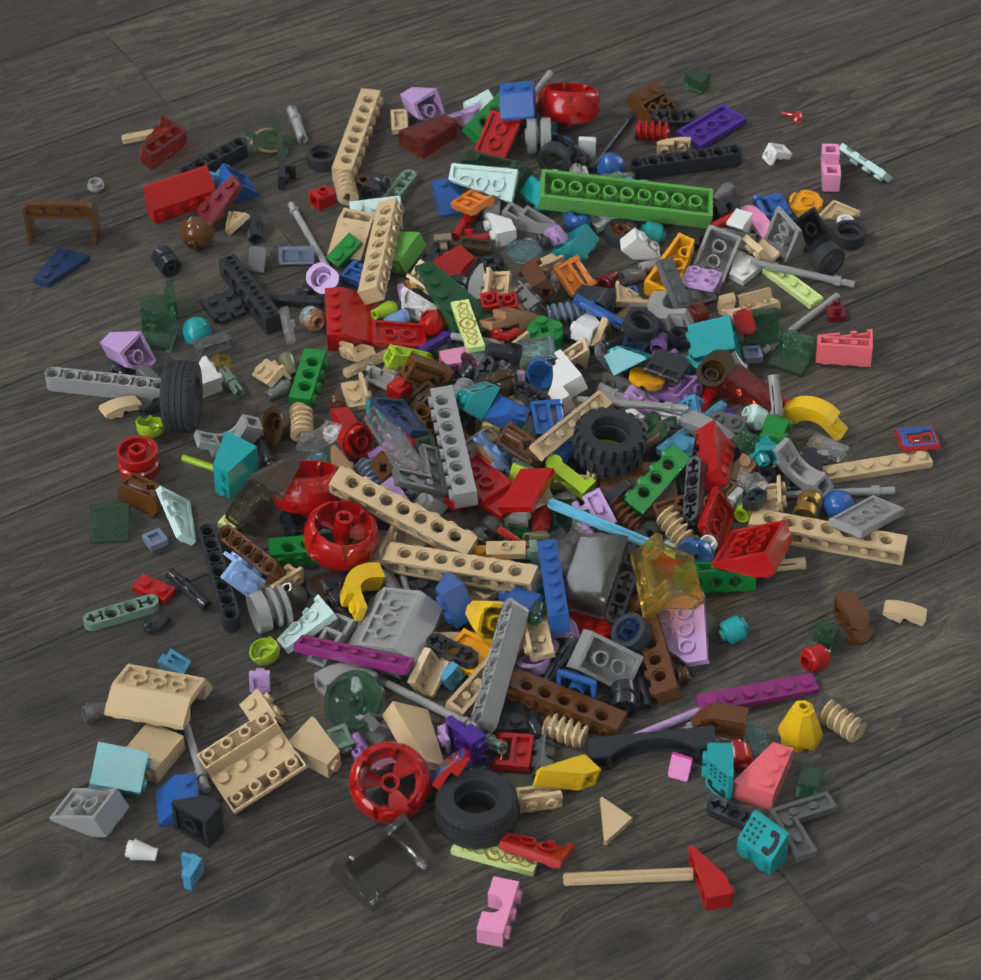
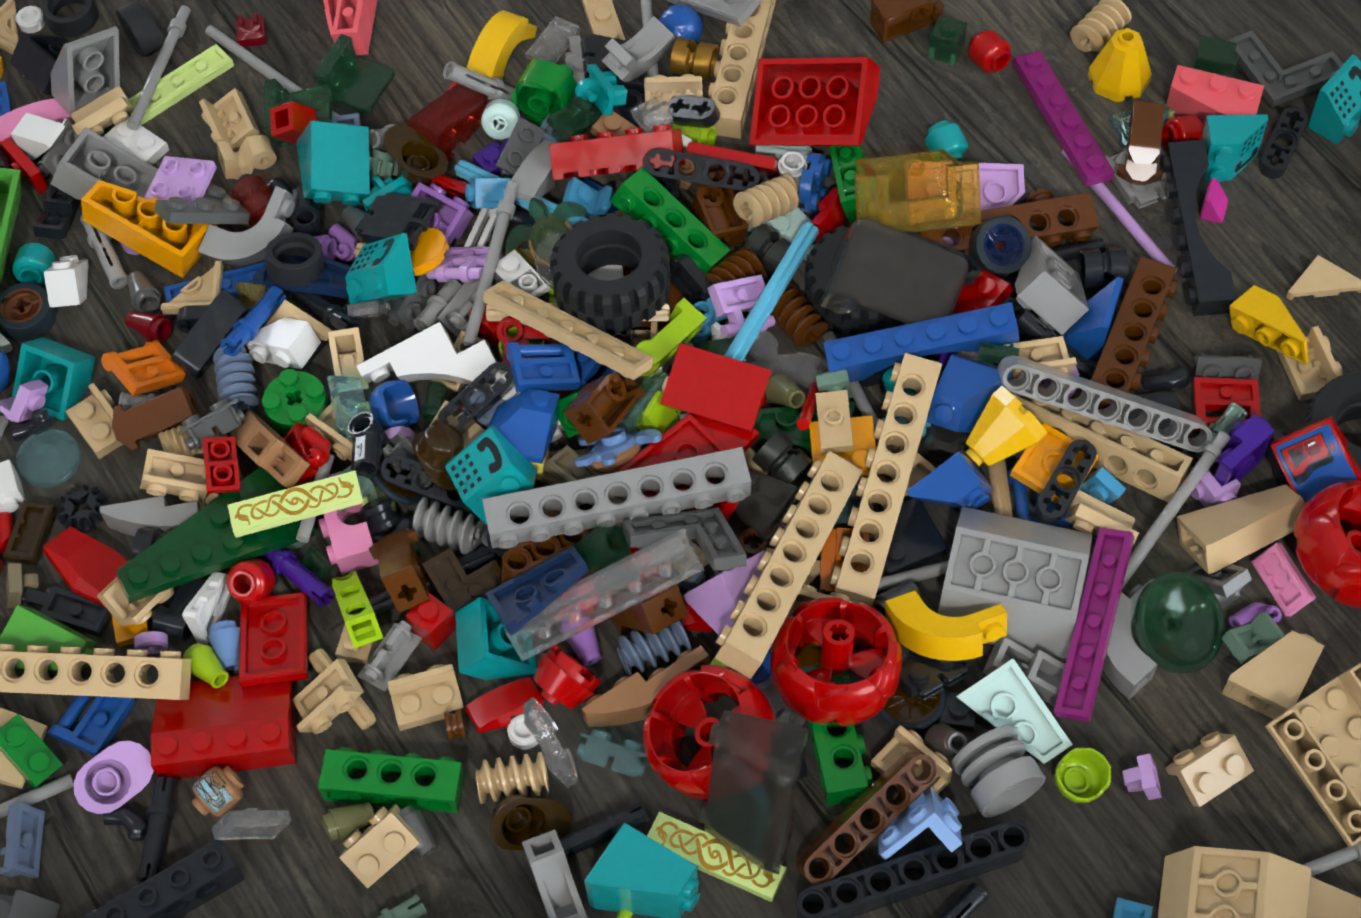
camera: 90 degrees left, 15 degrees up
tan piece [542,713,589,749] -> none

